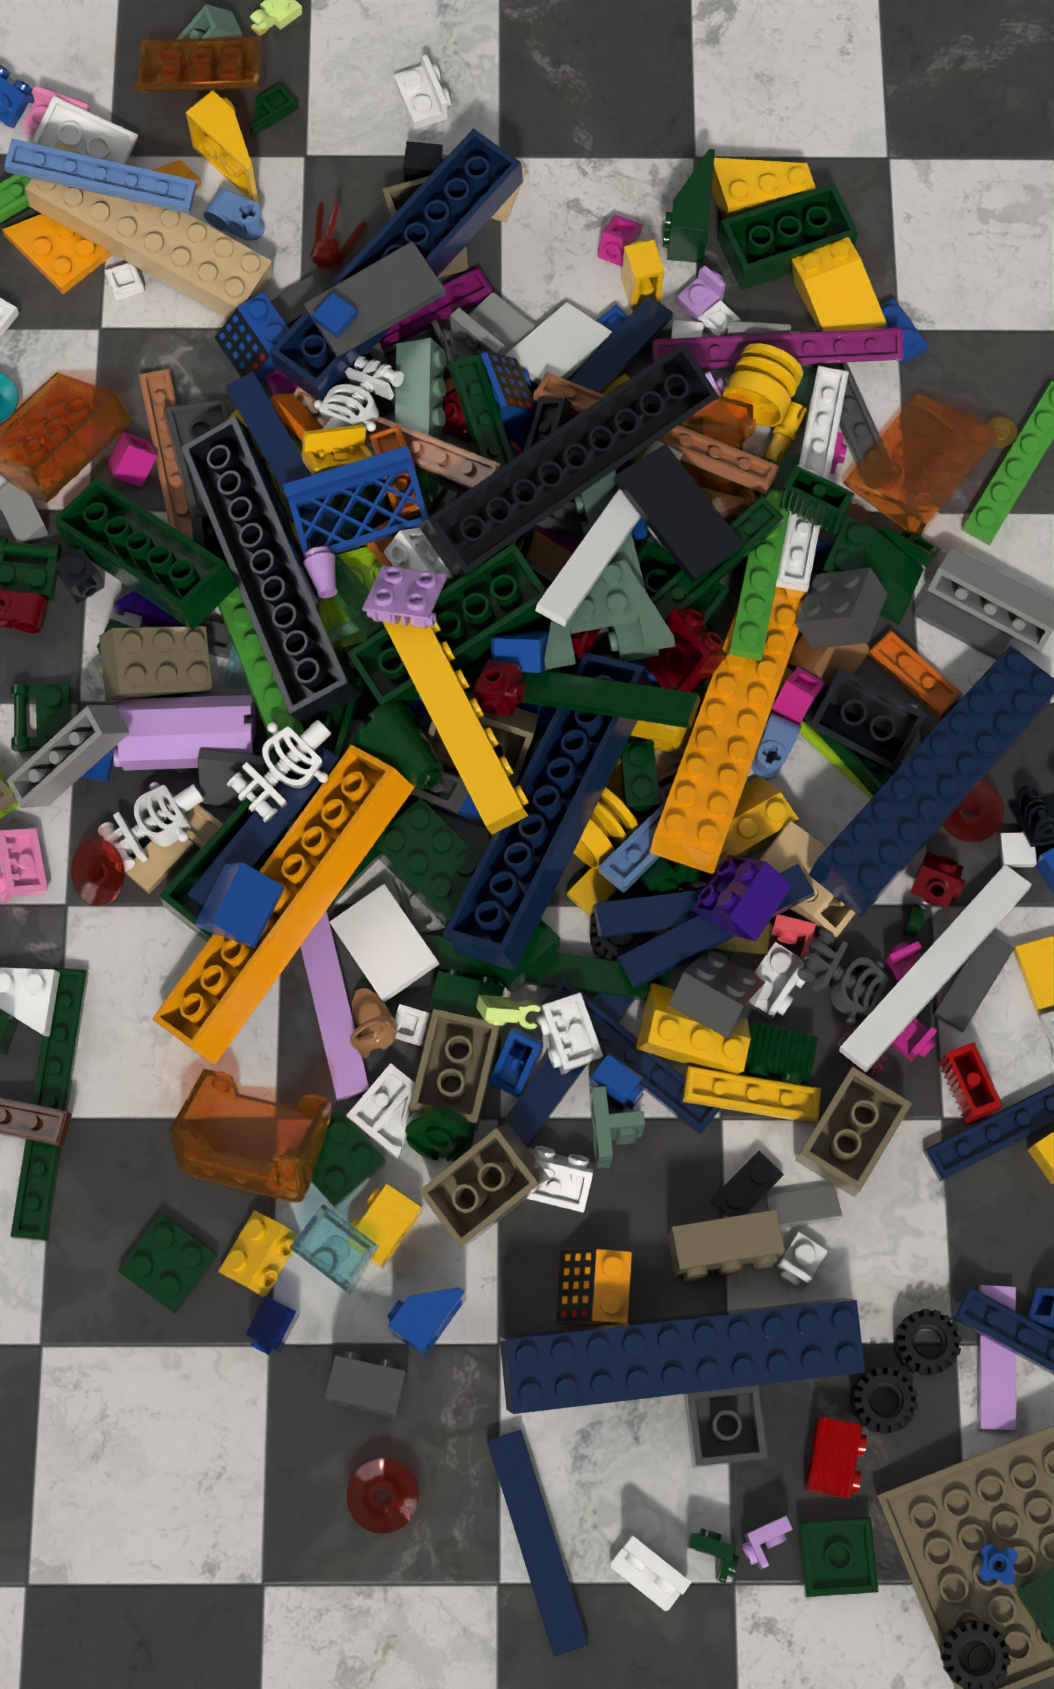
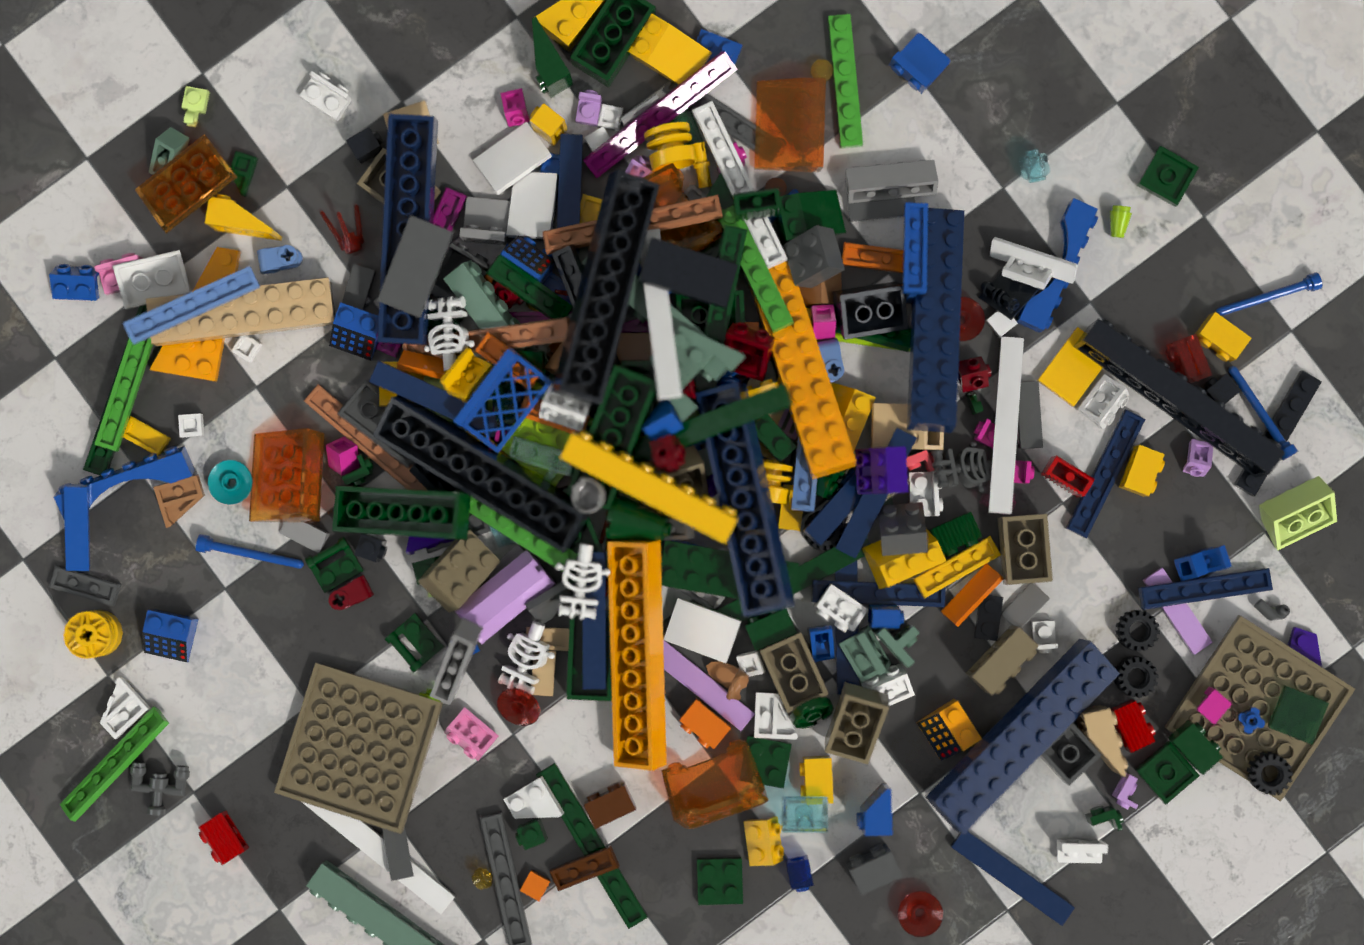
camera: 35 degrees left, 15 degrees up
blue slope [194,862,284,949] -> none
lavender cone [303,546,338,598] -> none
blue tile [312,293,358,338] -> none
lavender hinge [362,565,447,629] -> none
yellowish green plate [476,995,540,1029] -> none
dark green tile [879,526,941,567] -> none
none -> dark green bracket [342,454,374,487]
none -> white tile [473,122,552,195]
none -> light grey hair [571,478,606,513]
none -> reddish brown brick [584,782,636,829]
none -> orange brick [679,698,731,749]
none -> sand green bracket [839,625,891,683]
none -> blue fence [903,202,928,303]
none -> orange tile [940,564,1004,627]
none -> tan slope [1076,705,1128,776]
none -> dark green brick [1168,720,1224,775]
none -> dark pink panel [1197,686,1232,724]

